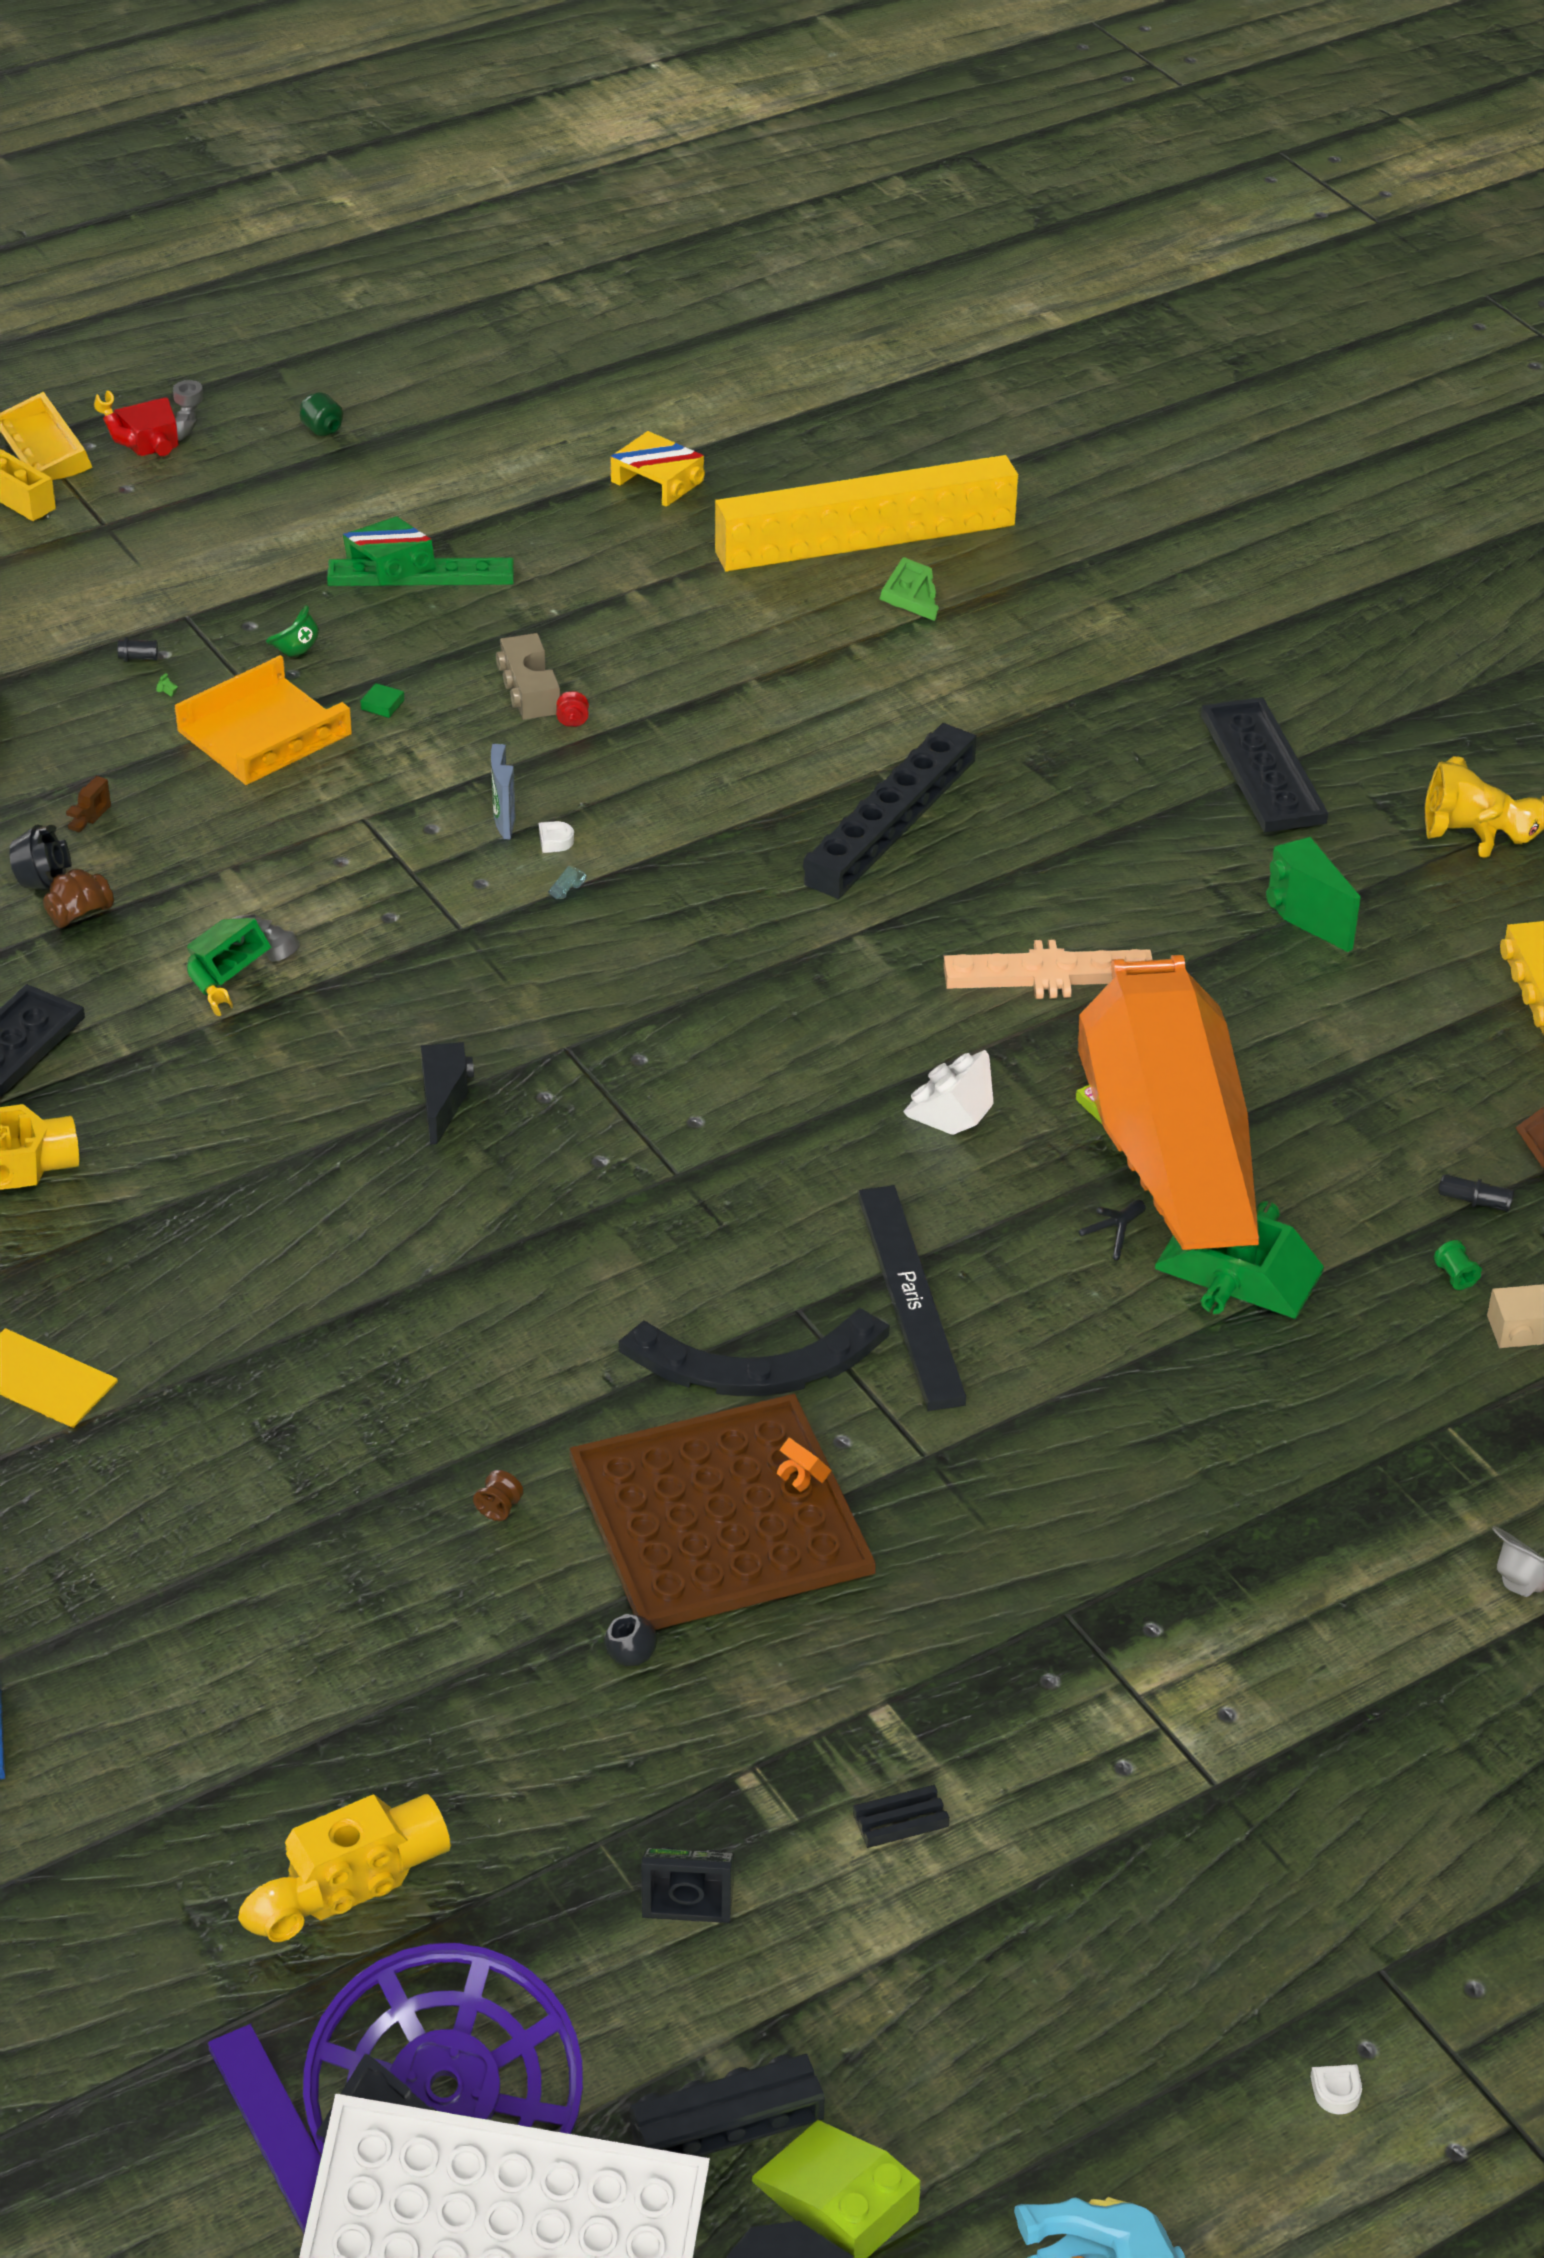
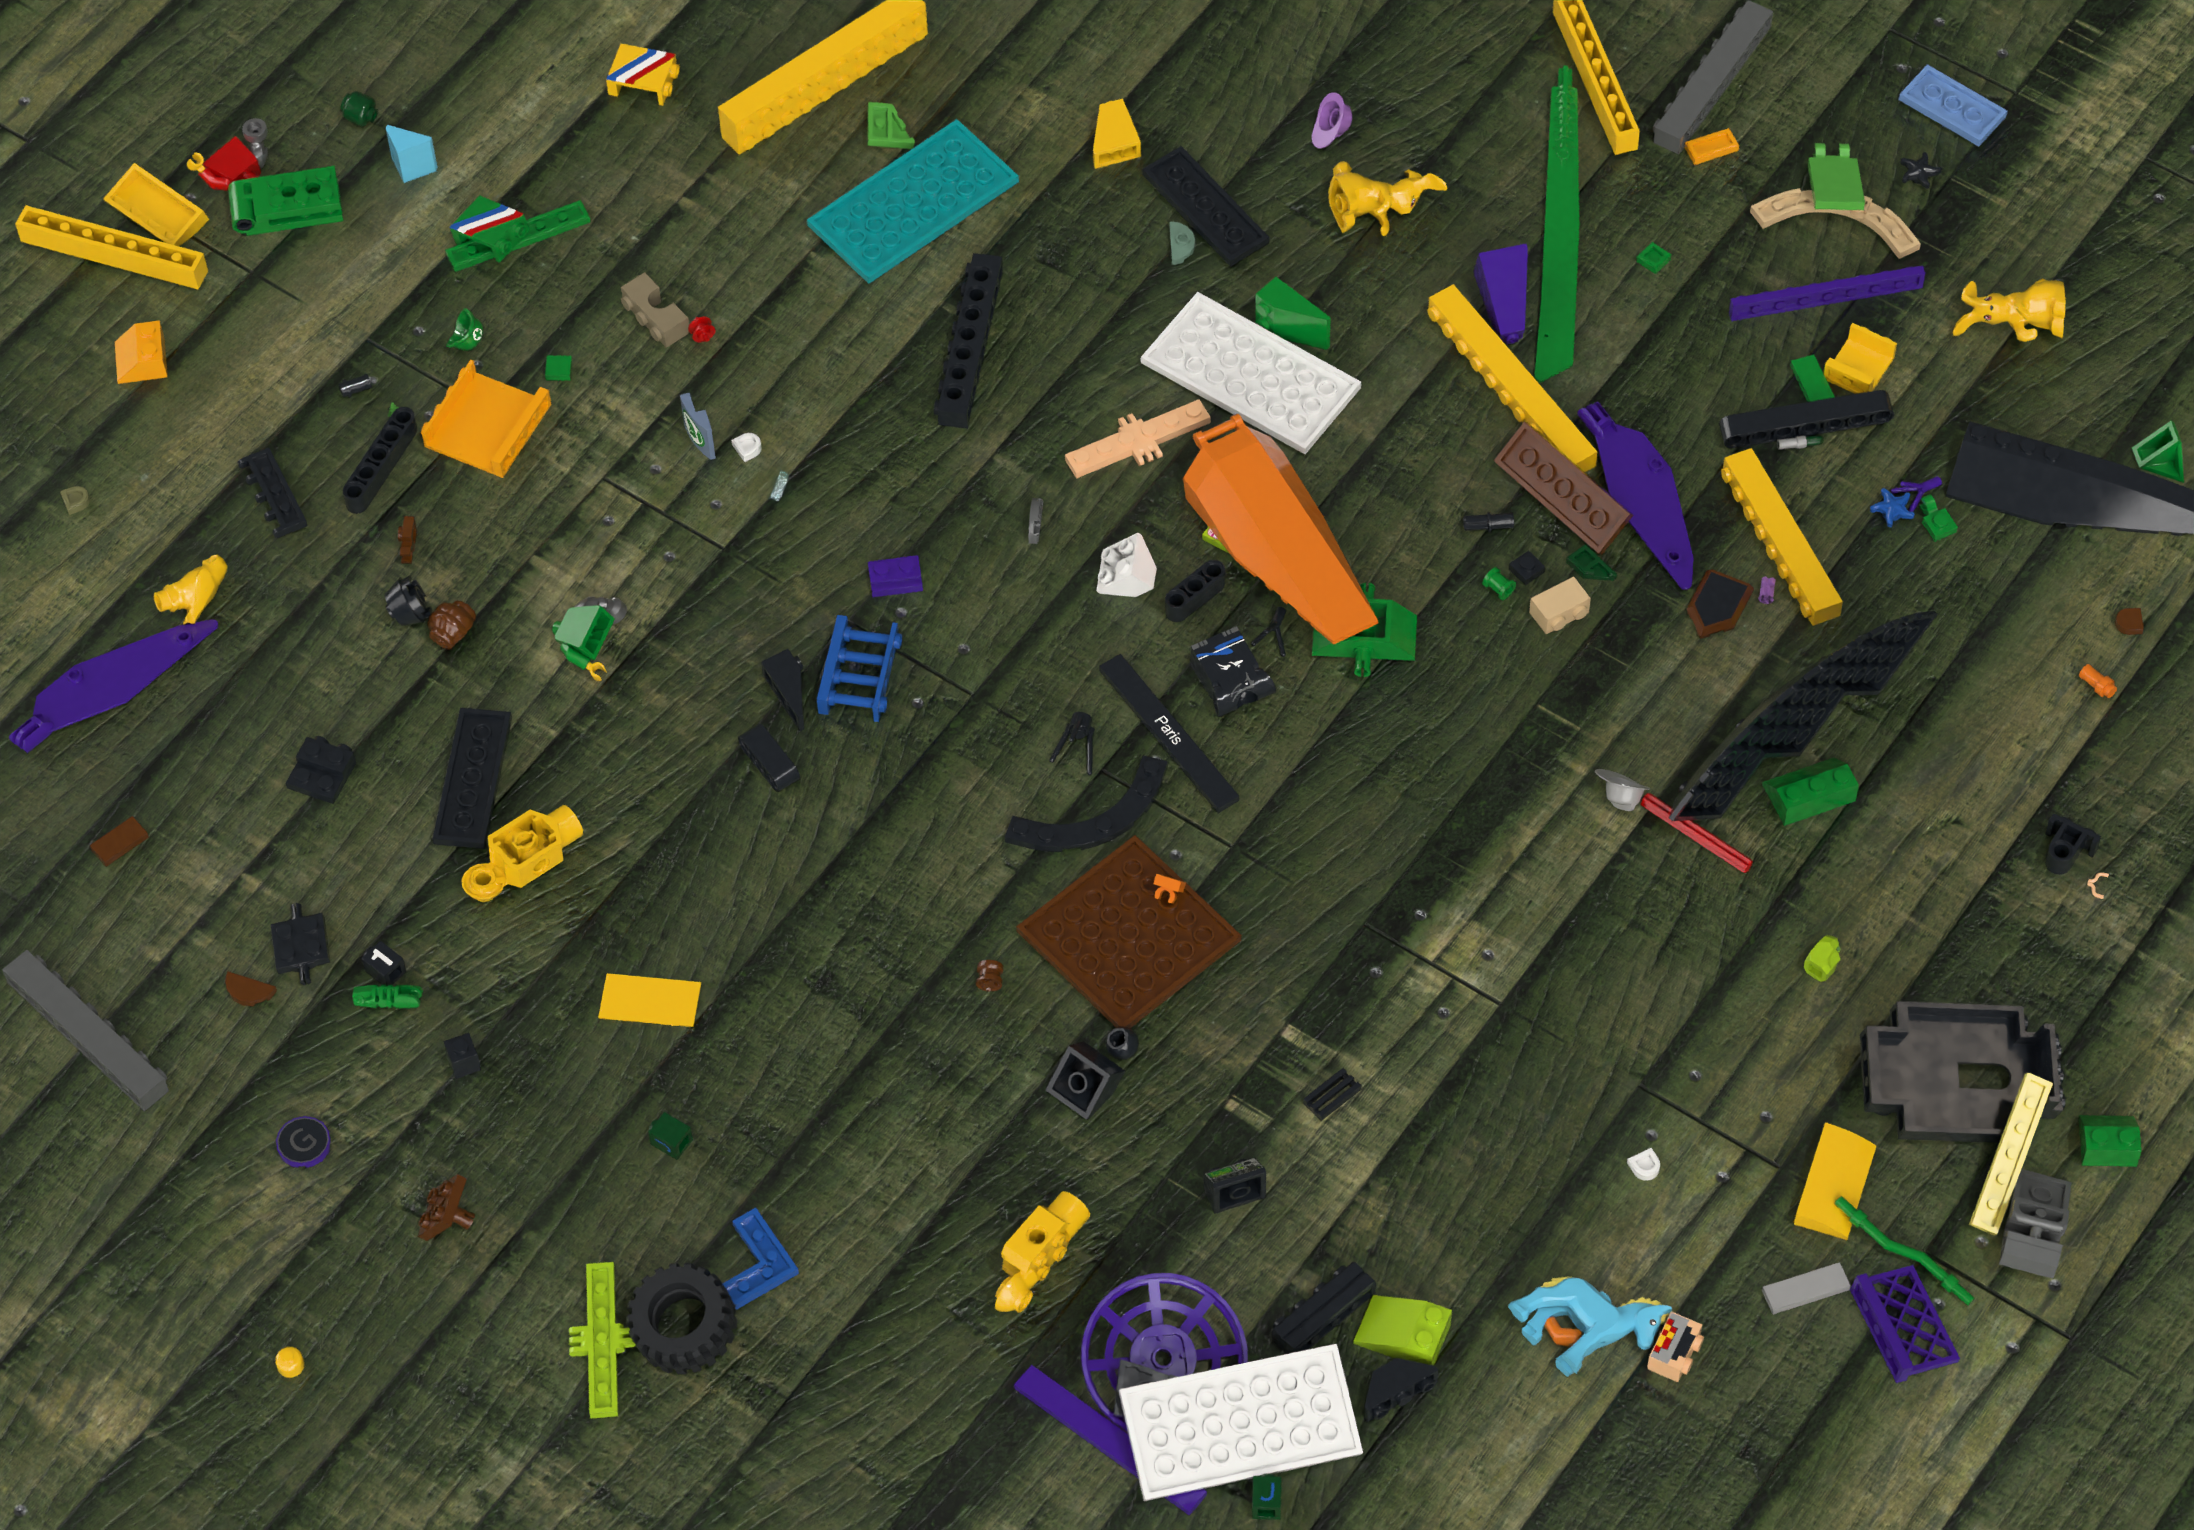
camera: 20 degrees left, 15 degrees up
none -> green hinge [228,166,344,236]
none -> black beam [343,407,418,514]
none -> medium azure slope [386,125,438,183]
none -> black beam [738,724,800,792]
none -> teal plate [807,119,1019,284]
none -> blue fence [817,615,902,722]
none -> dark purple plate [868,555,923,597]
none -> dark grey tile [1029,498,1044,544]
none -> black slope [1046,1041,1125,1120]
none -> black plant [1049,712,1095,775]
none -> yellow slope [1093,99,1141,169]
none -> white plate [1141,292,1361,454]
none -> black beam [1165,560,1225,622]
none -> sand green plate [1170,222,1195,265]
none -> black piece [1190,626,1276,718]
none -> medium lavender piece [1312,92,1352,149]
none -> black plate [1509,550,1545,586]

